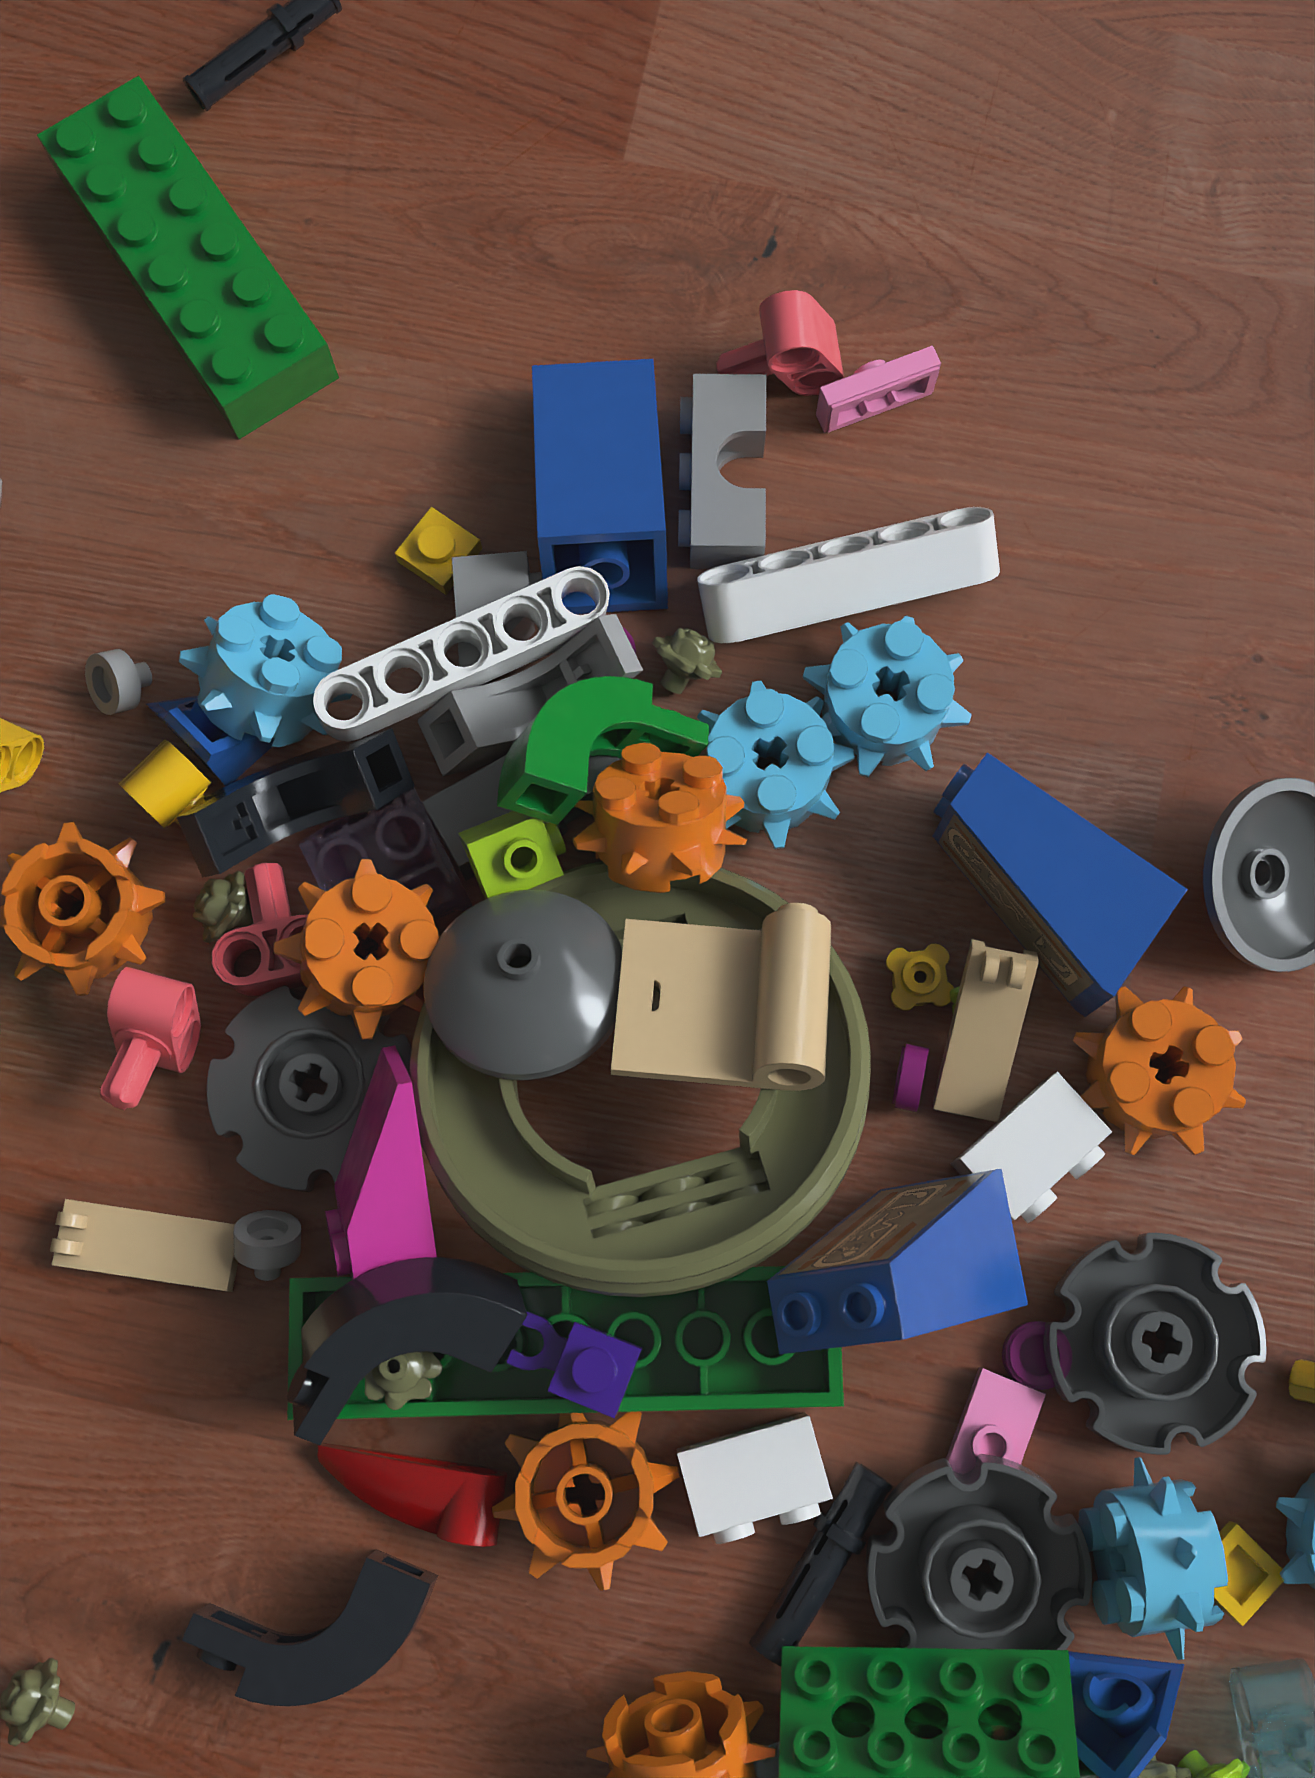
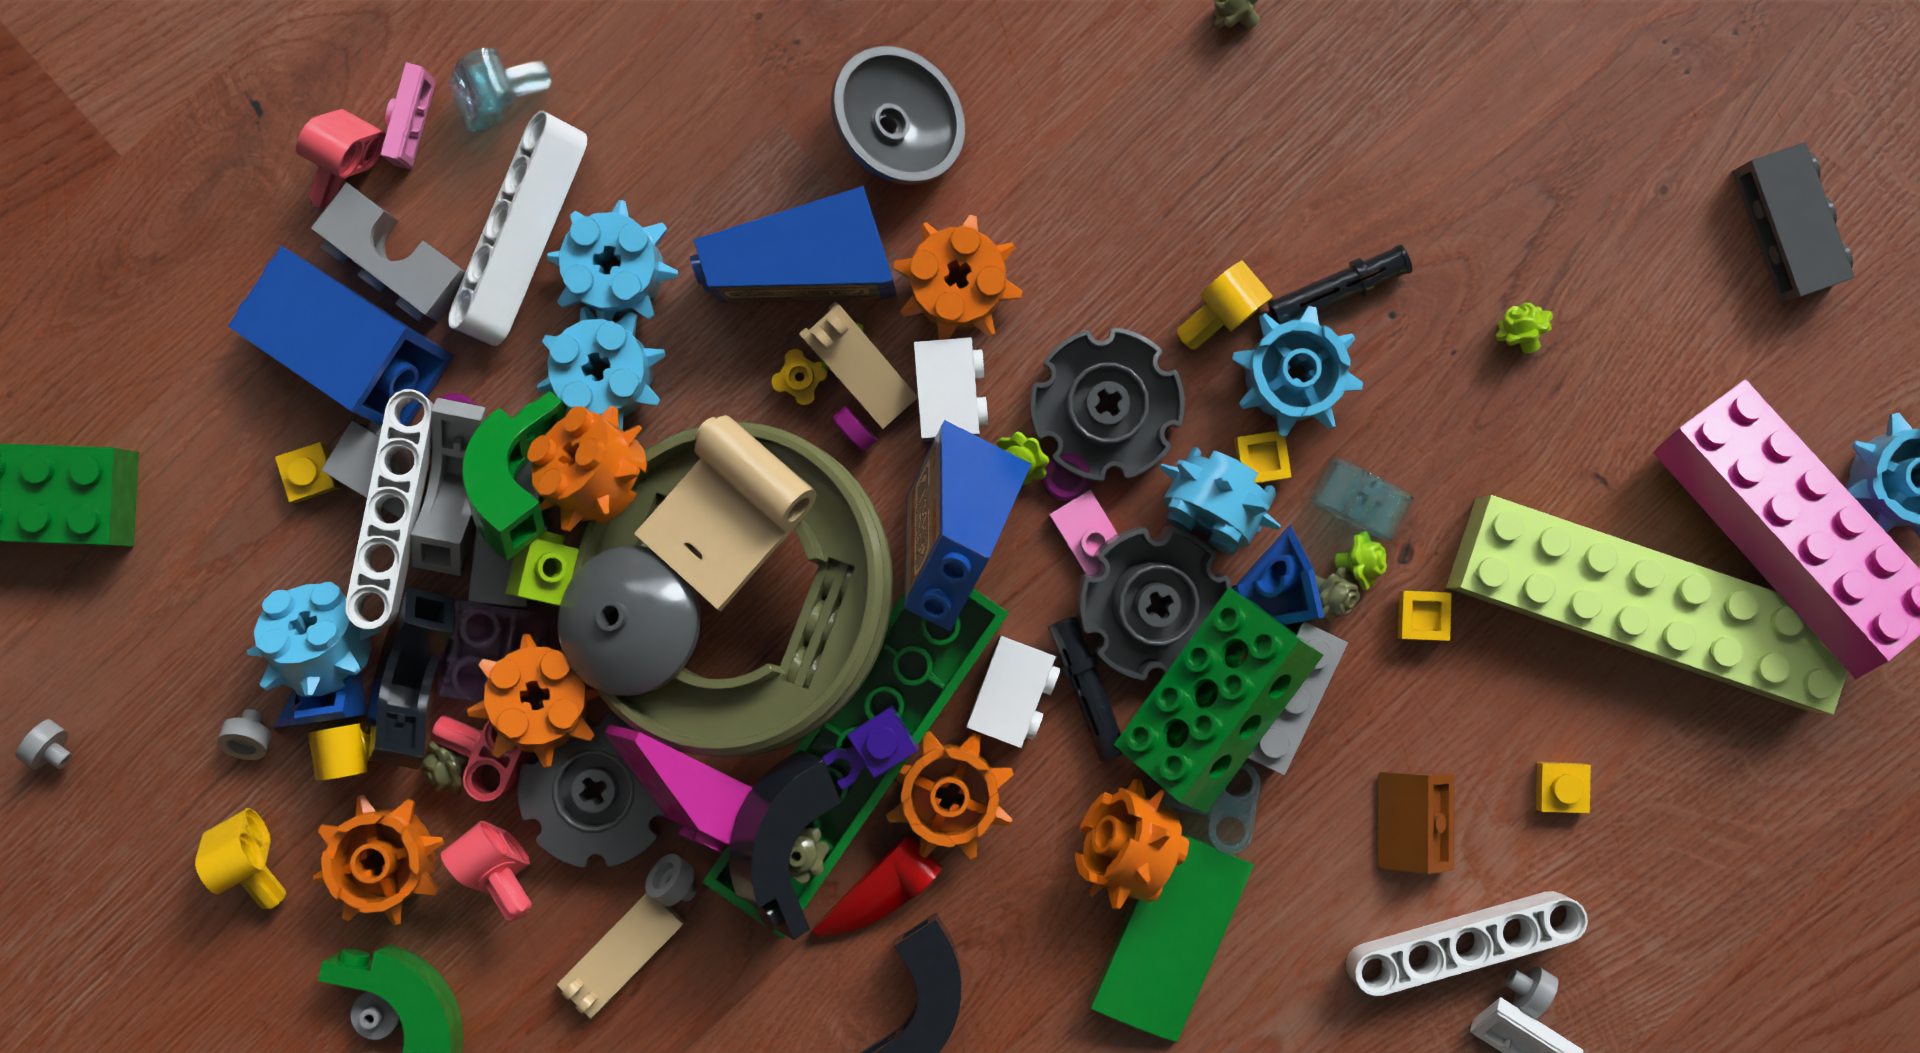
camera: 55 degrees left, 10 degrees up
olive plant [652,628,722,694] -> none
none -> clear light blue beam [448,48,551,131]
none -> lime plant [997,432,1049,485]

